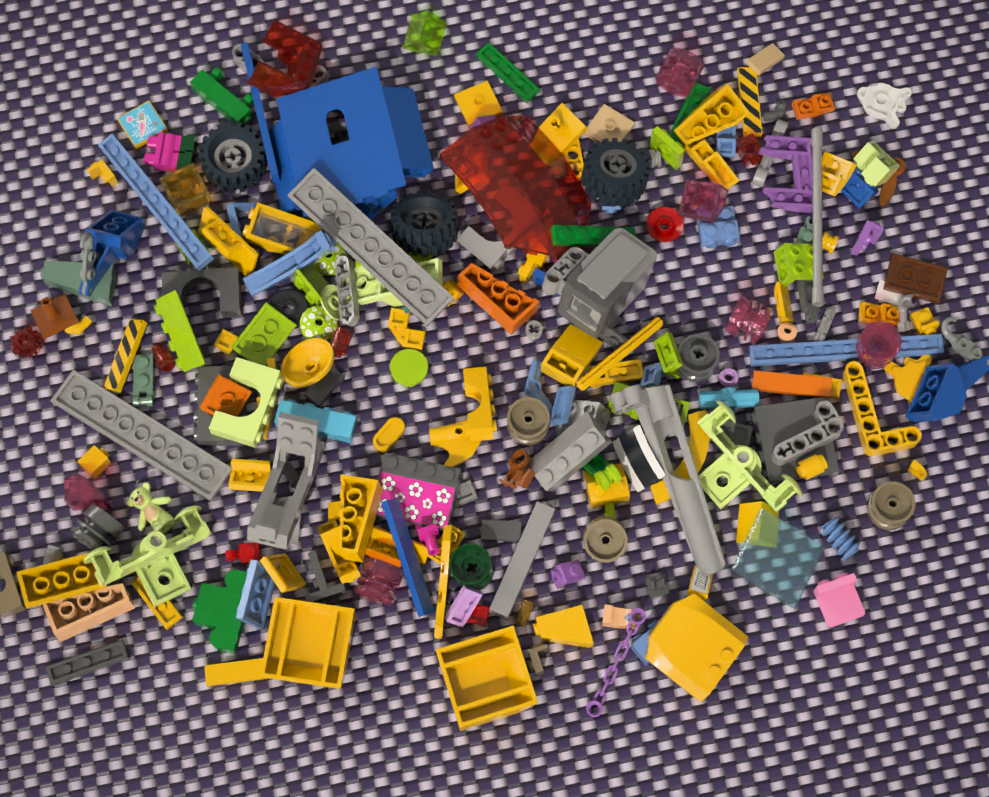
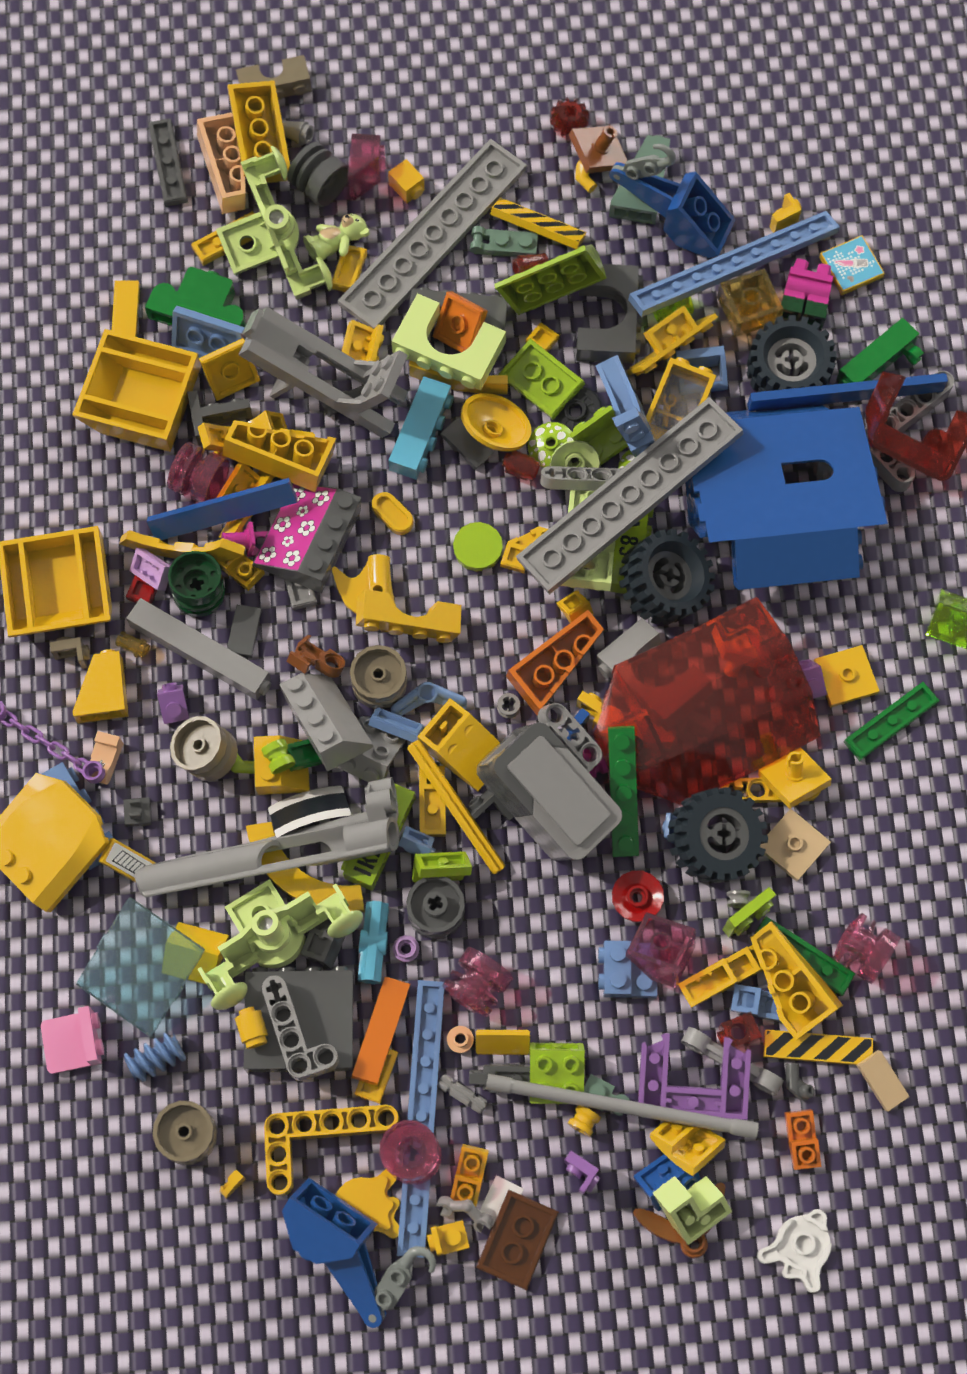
camera: 95 degrees right, 0 degrees up
none -> yellow tile [332,245,367,292]

